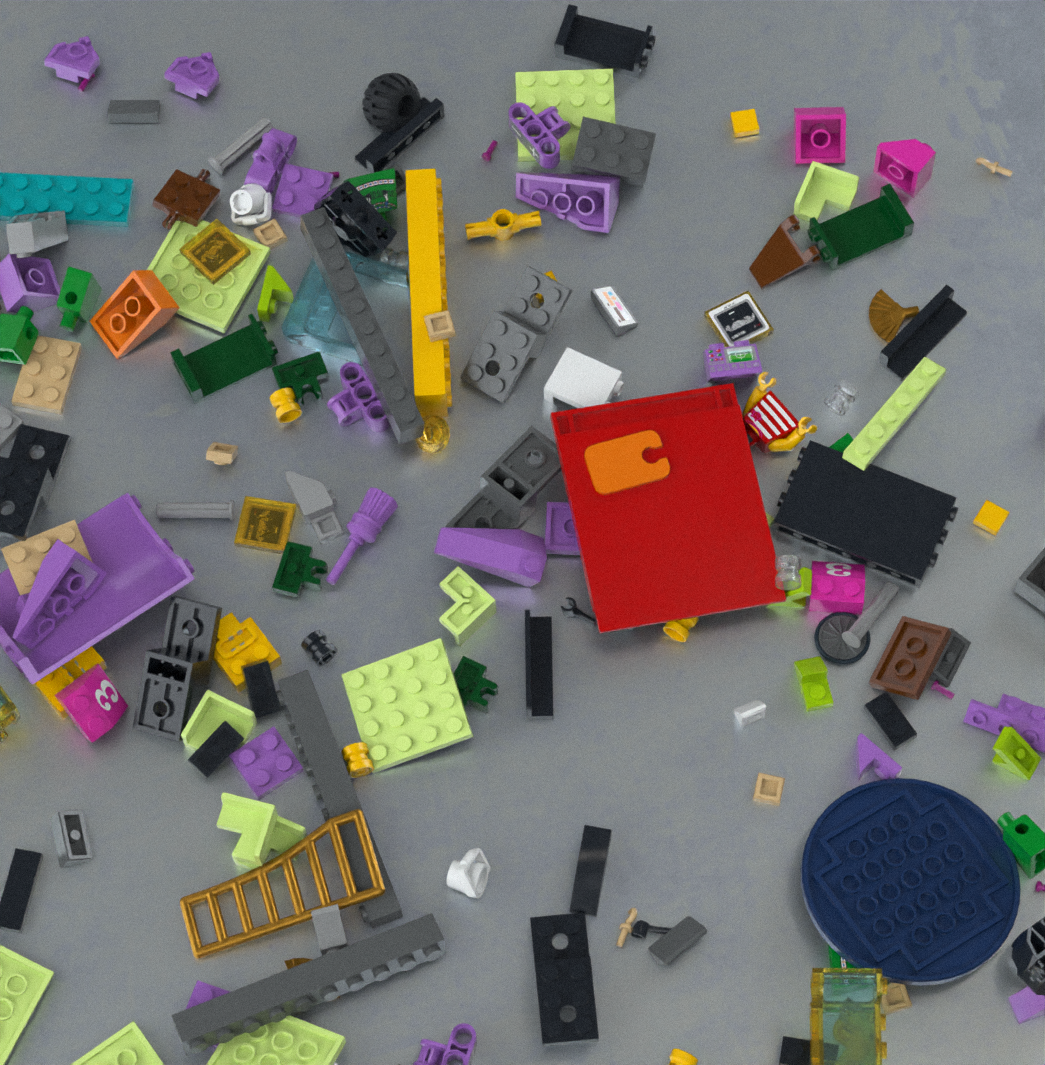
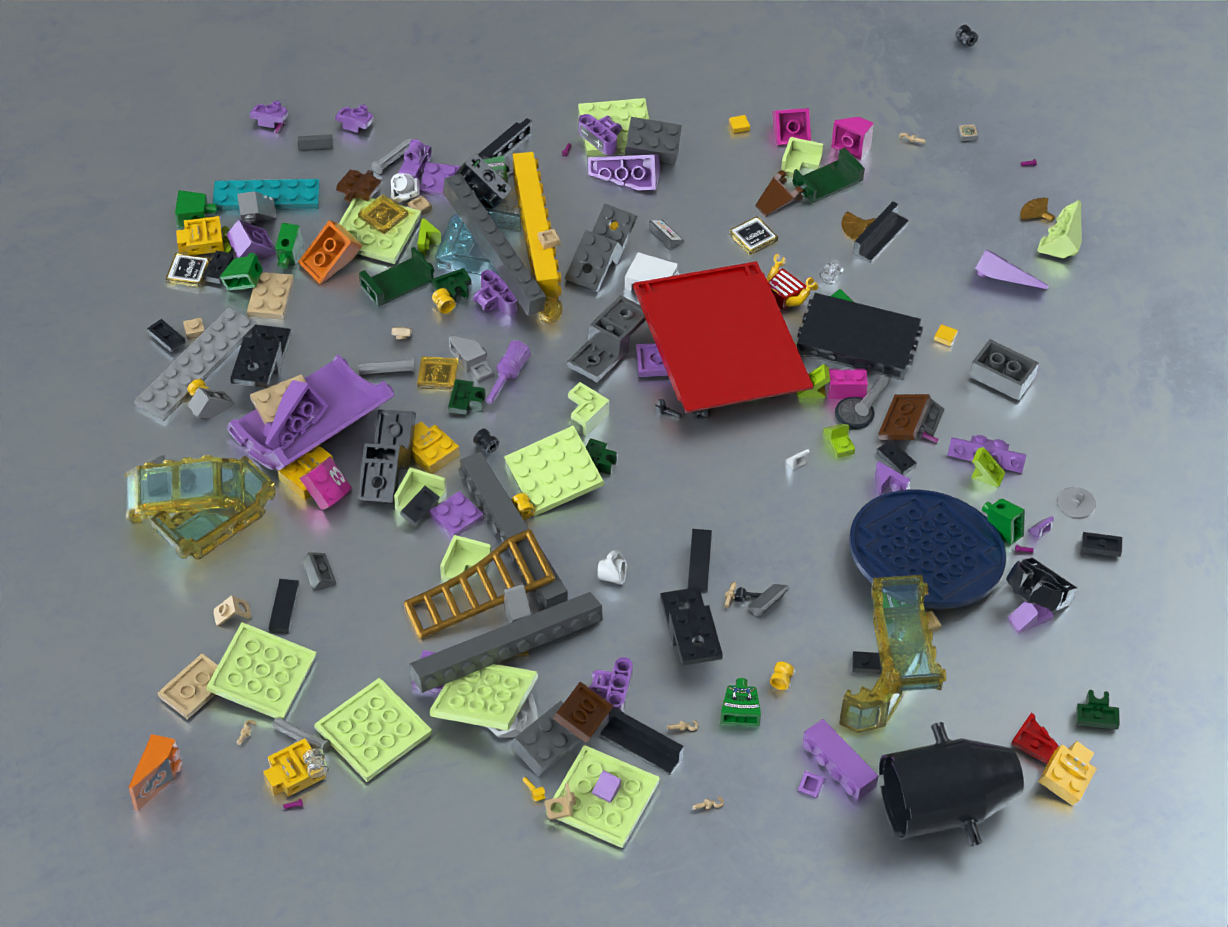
camera: 10 degrees left, 15 degrees down
yellowish green panel [217,792,278,866] -> none
black plate [241,659,281,718] -> none
black wheel [362,73,421,133] -> none
medium lavender wedge [434,527,547,587] -> none
yellow pin [465,209,541,241] -> none
black panel [525,610,553,720] -> none
black panel [554,4,656,78] -> none
orange piece [584,430,670,495] -> none
yellow wheel [663,617,699,643] -> none
medium lavender slope [703,340,762,382] -> none
tan tile [753,773,785,806] -> none
clear wheel [775,555,801,590] -> none
yellowish green plate [842,357,946,471] -> none

